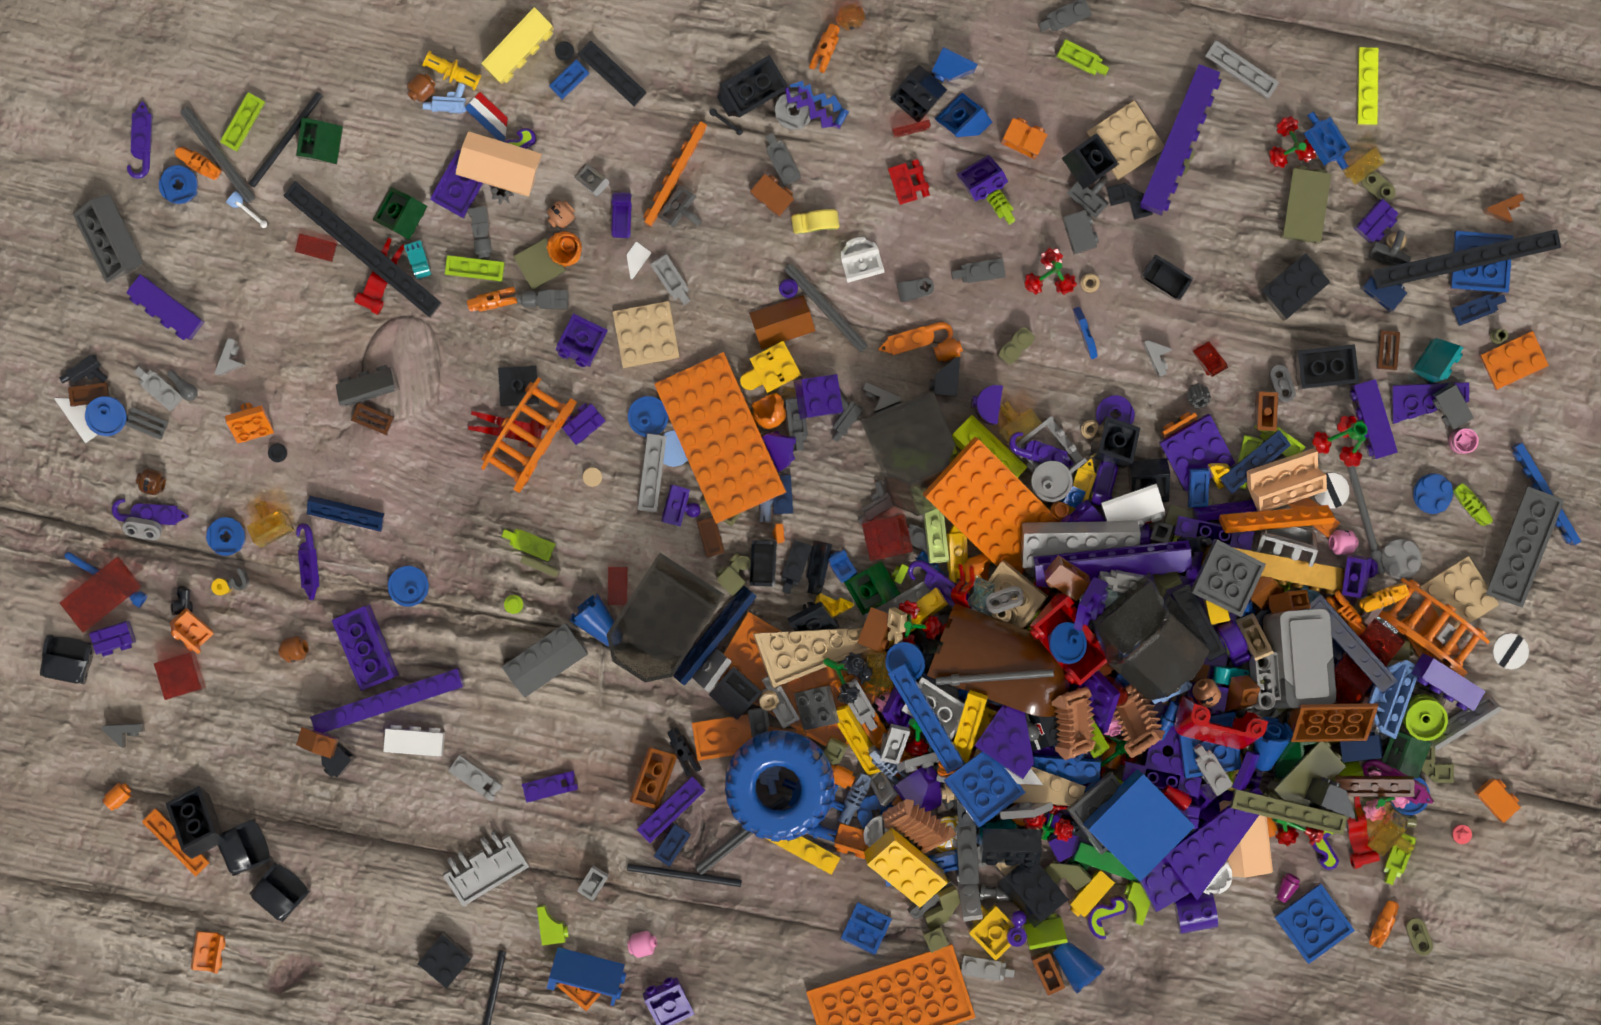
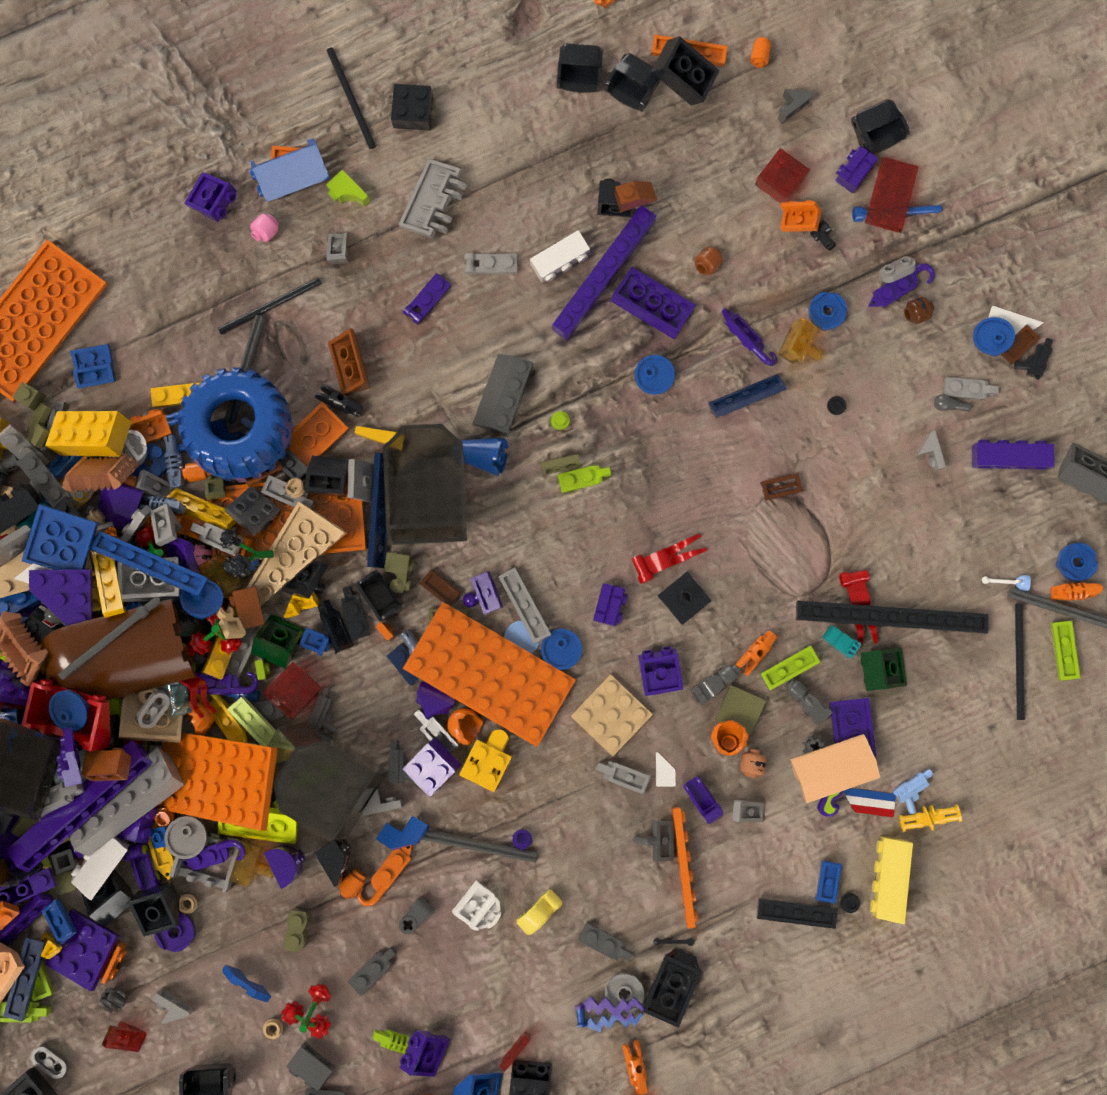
camera: 145 degrees right, 5 degrees down
dark grey tile [125,407,169,440] -> none
leg [211,568,250,595] -> none
orange plate [225,403,274,444] -> none
clear red tile [295,234,337,262] -> none
dark green slope [296,118,343,165] -> none
dark grey slope [335,365,400,407] -> none
dark orange head [407,73,436,102] -> none
orange fence [481,377,577,493] -> none
tan tile [583,467,602,487] -> none
clear red tile [608,567,628,605] -> none
dark purple plate [637,776,706,843] -> none
dark blue plate [654,824,691,867] -> none
dark orange slope [749,295,816,350] -> none
dark orange brick [750,174,794,218] -> none
red plate [888,159,930,206] -> none
dark orange slope [1255,392,1278,431] -> none
none -> yellow piece [355,426,404,450]
none -> blue tile [376,815,430,850]

